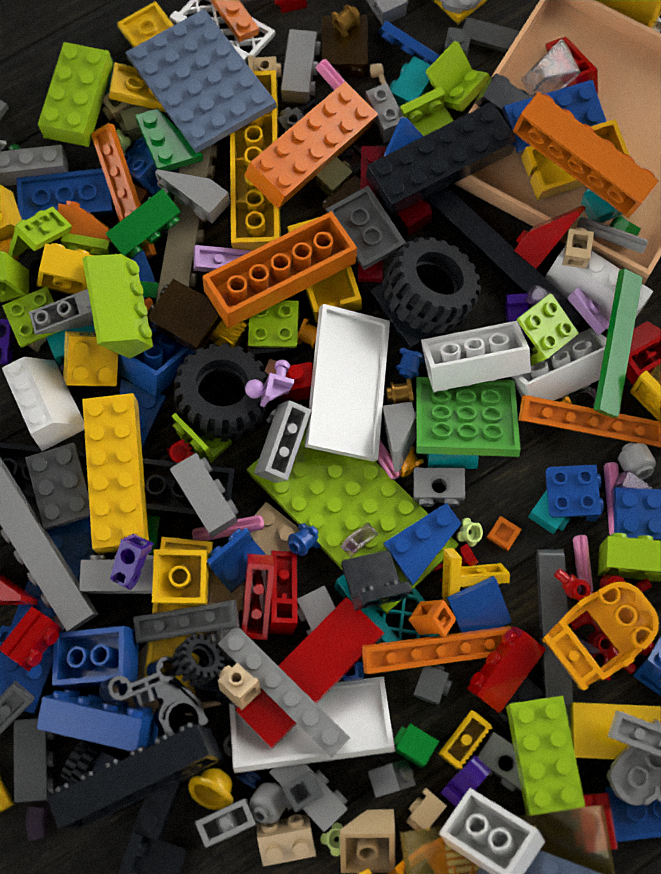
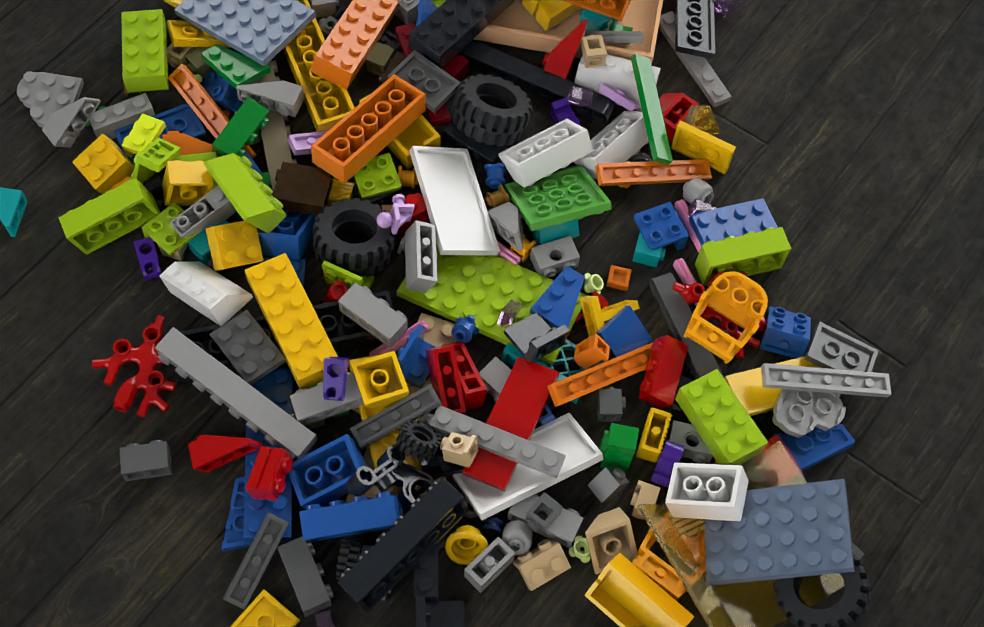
camera: 30 degrees left, 10 degrees down
lime bracket [517,294,579,366] -> none
none -> neon yellow bracket [122,114,166,158]

